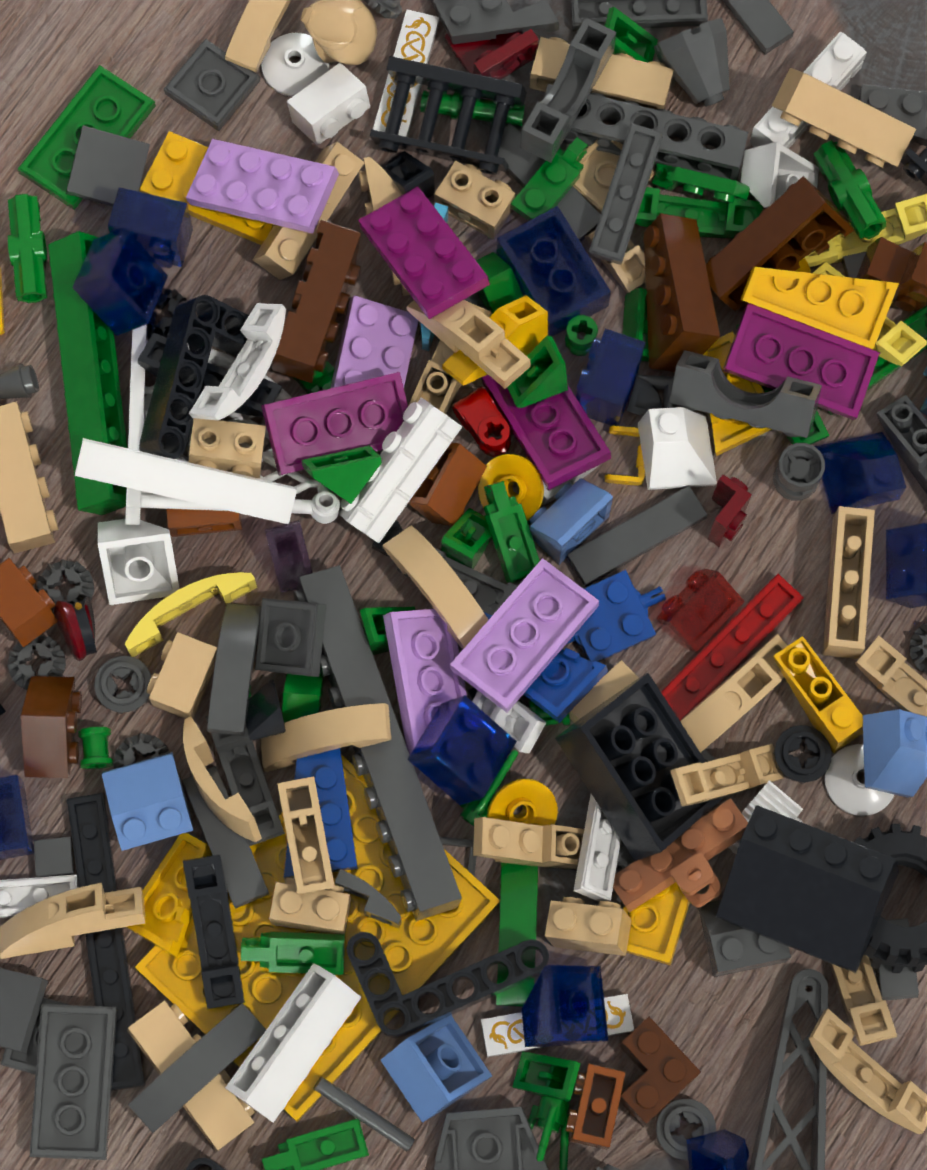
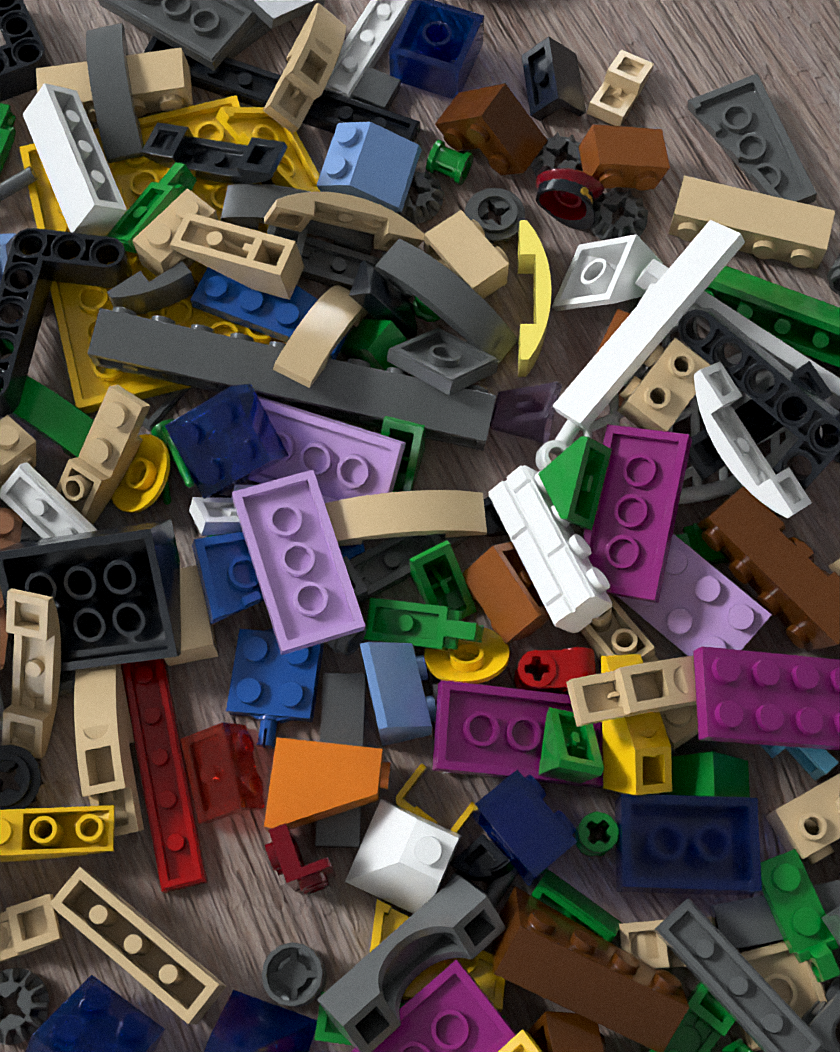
camera: 125 degrees right, 5 degrees down
none -> orange slope [264,737,391,833]

